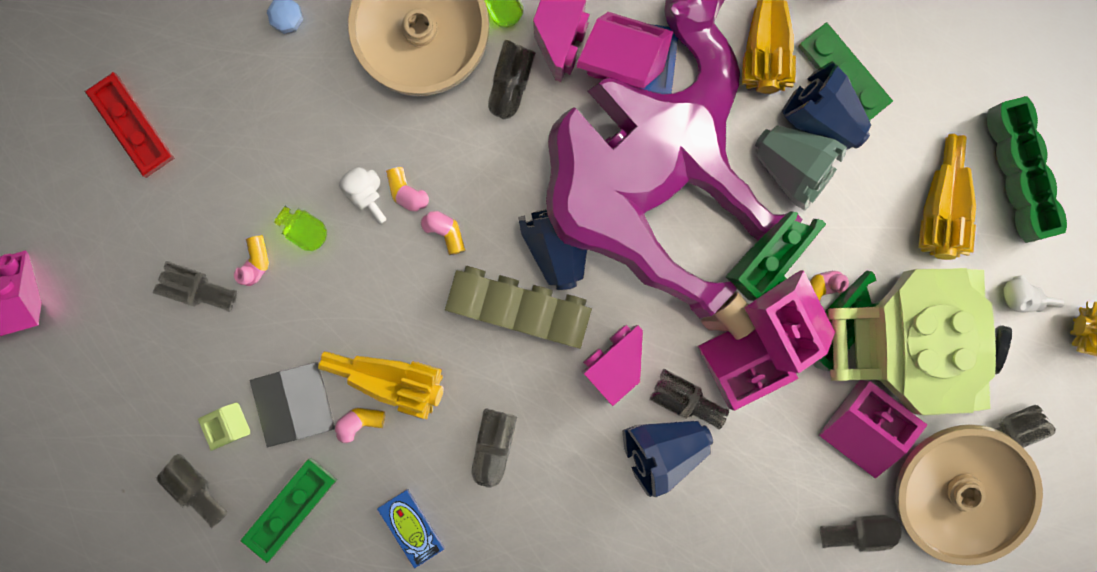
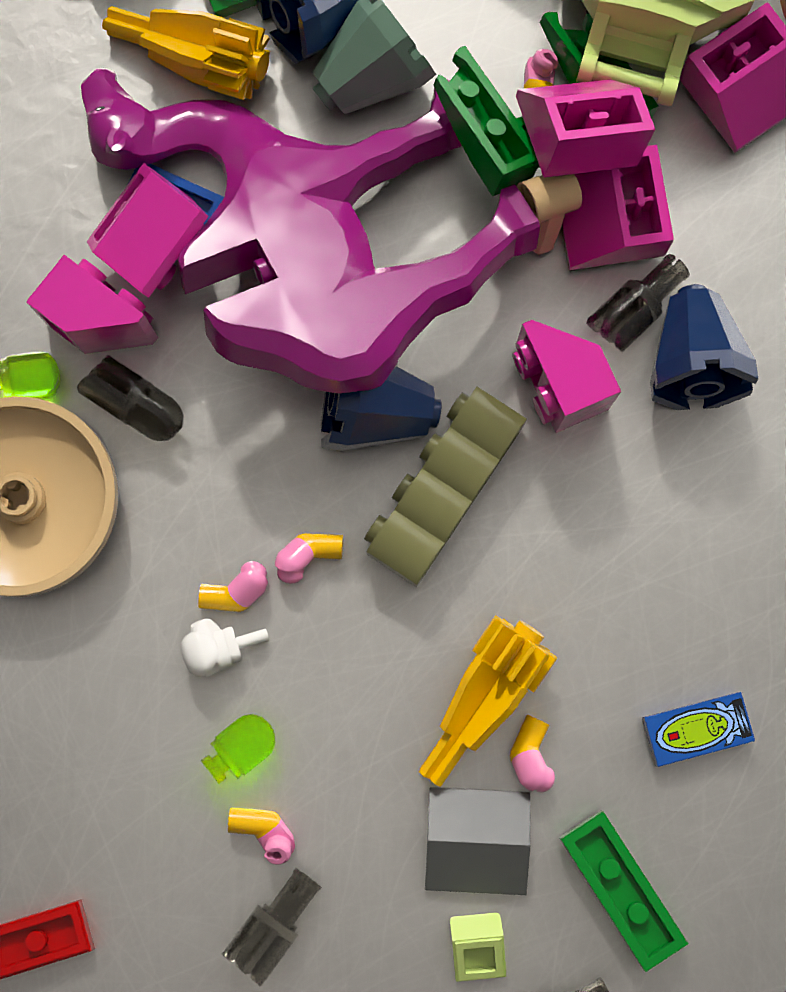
camera: 70 degrees left, 5 degrees down
clear smoke arm [471,408,517,488] -> none

